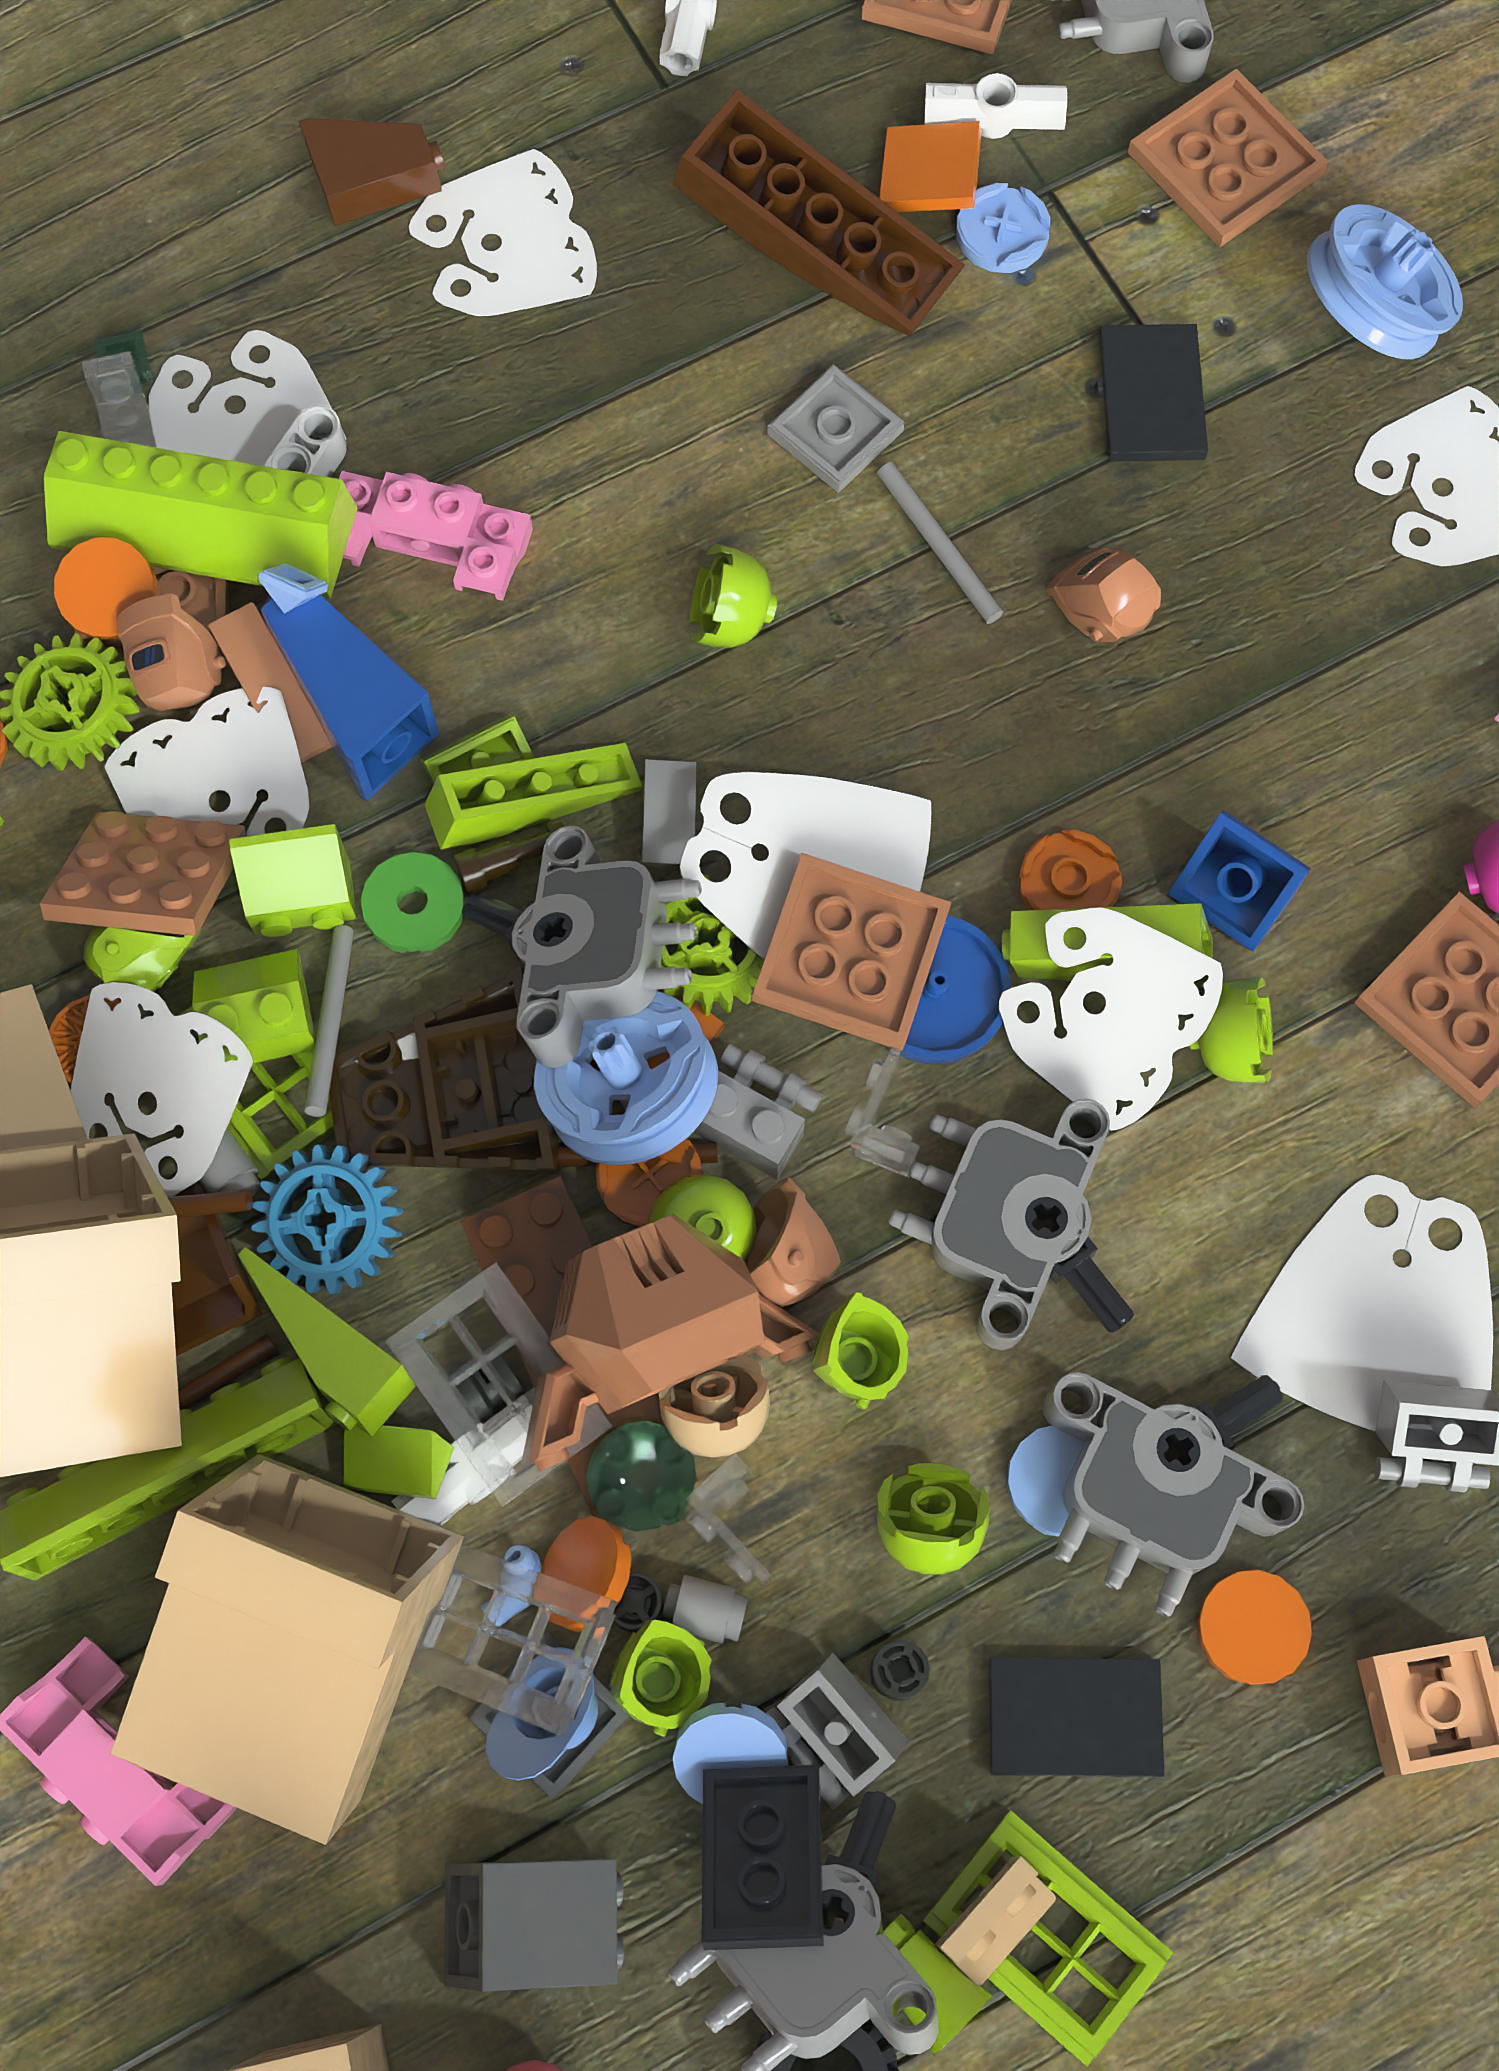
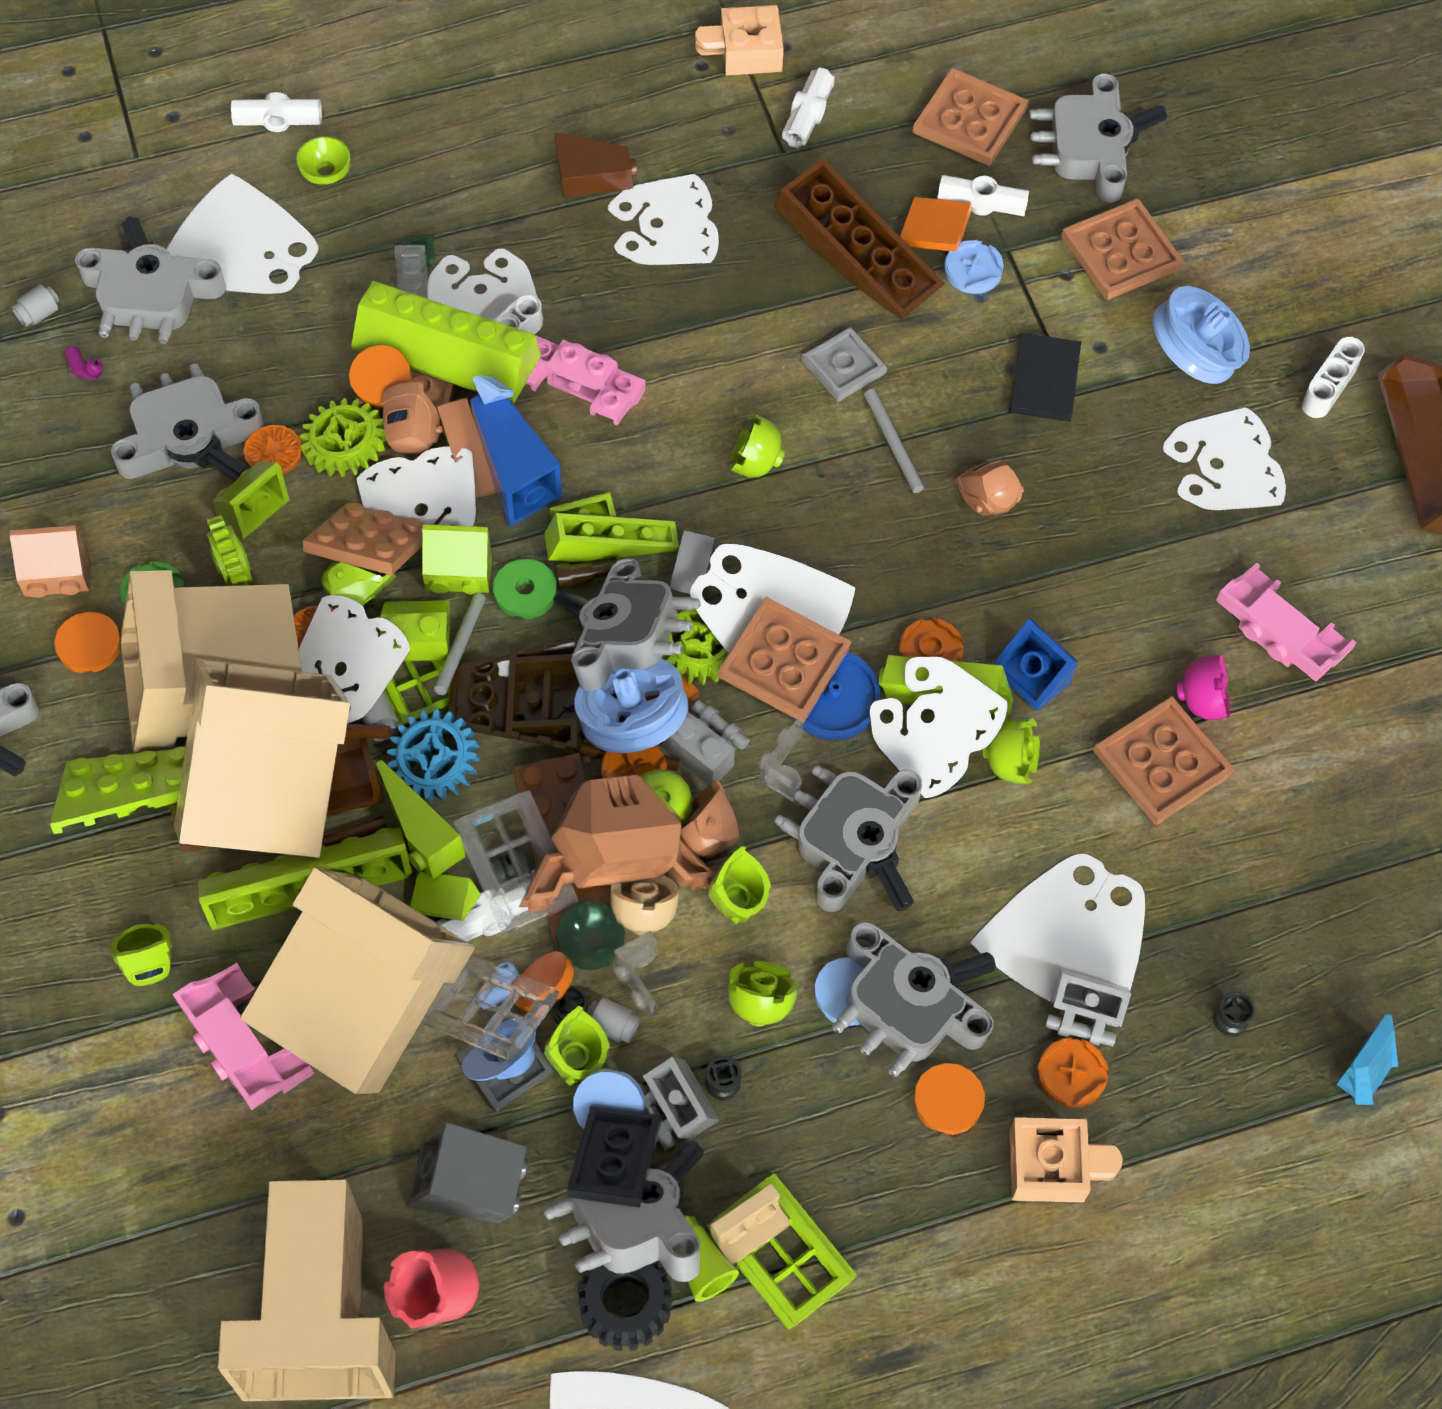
camera: 10 degrees right, 10 degrees down
black tile [989,1657,1165,1778] -> none
none -> orange tile [1037,1038,1108,1108]

